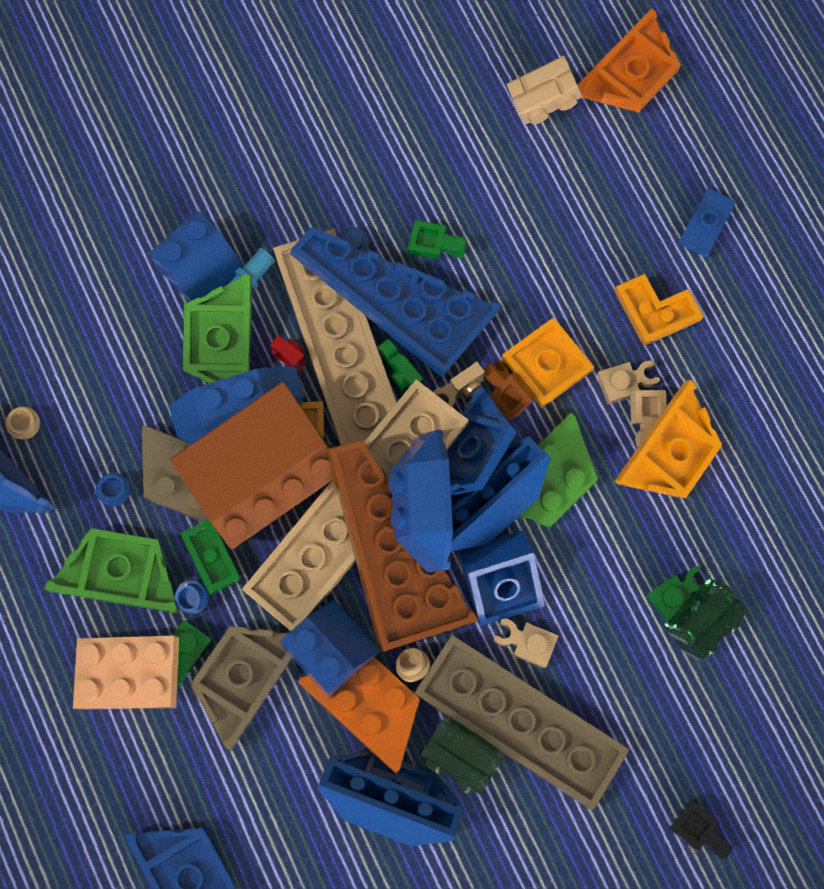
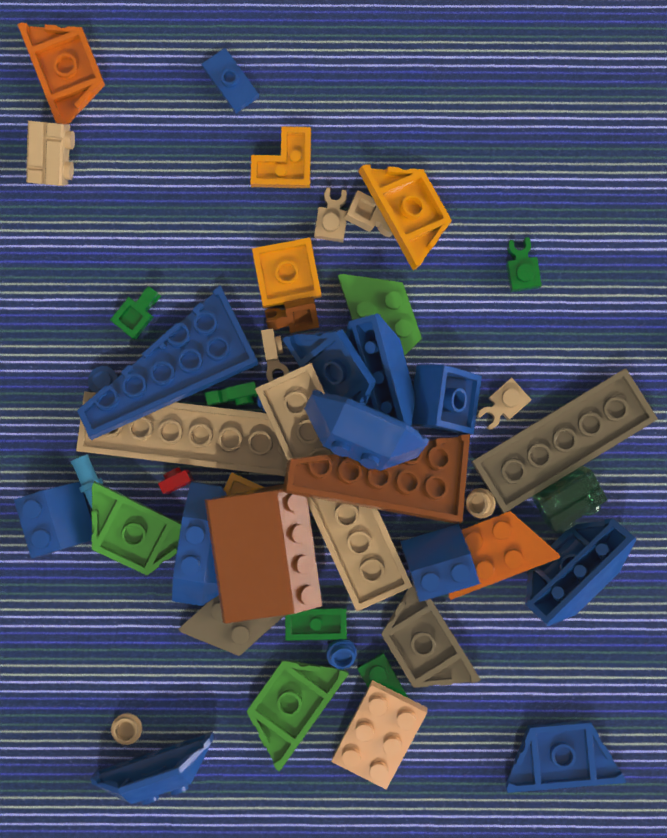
camera: 60 degrees left, 10 degrees up
blue plate [96,473,131,507] -> none
clear green brick [664,578,748,661] -> none

